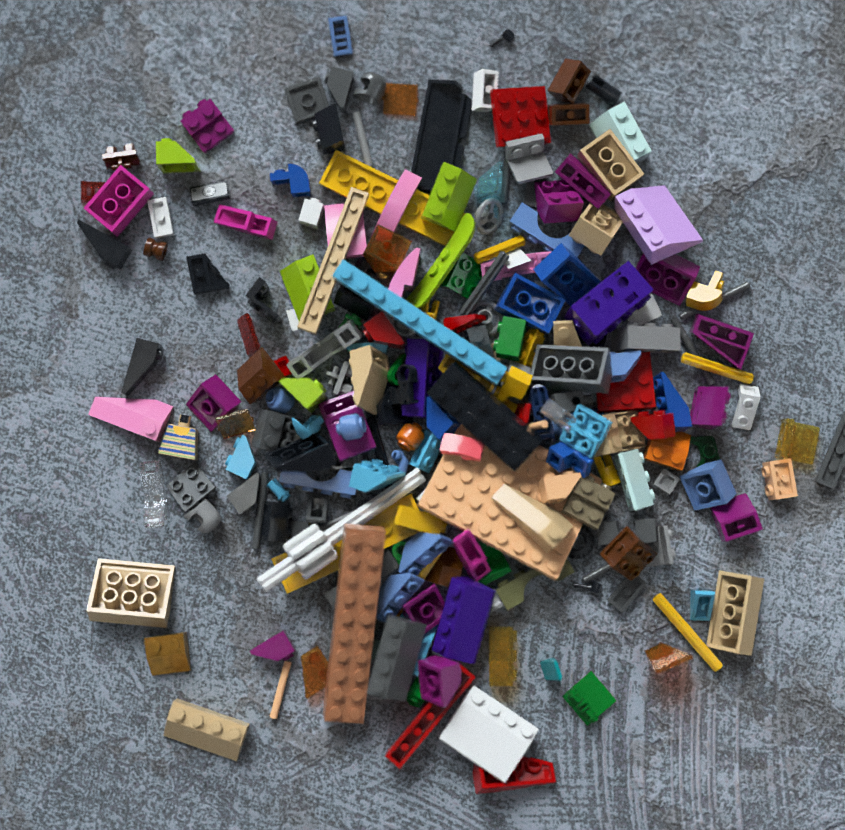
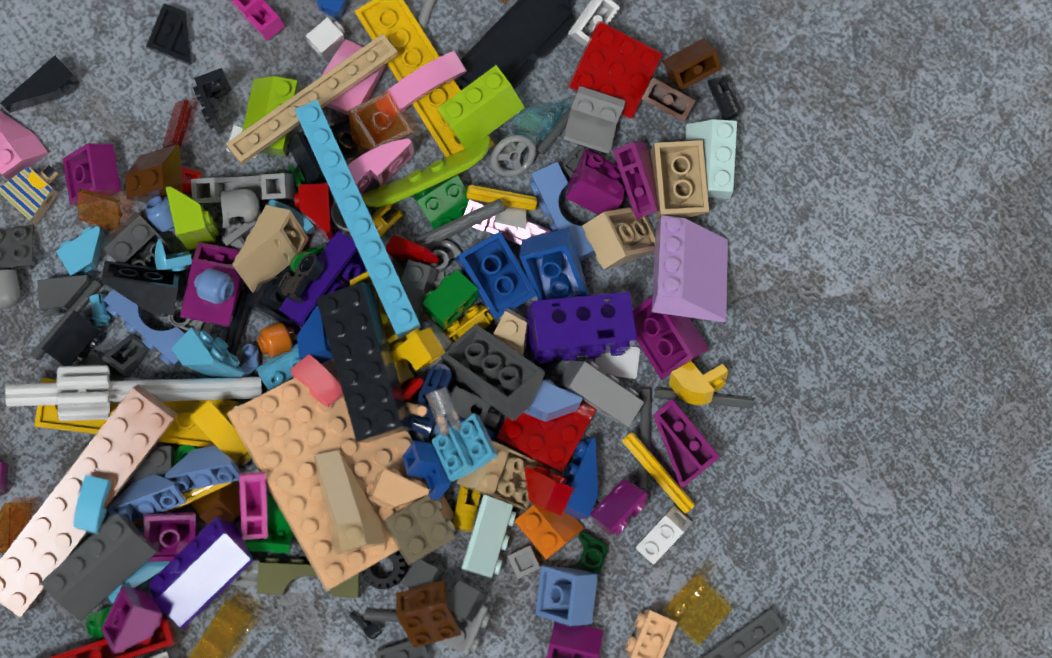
camera: 30 degrees right, 5 degrees down
none -> medium azure slope [73,474,112,534]
none -> light grey helmet [221,189,260,228]

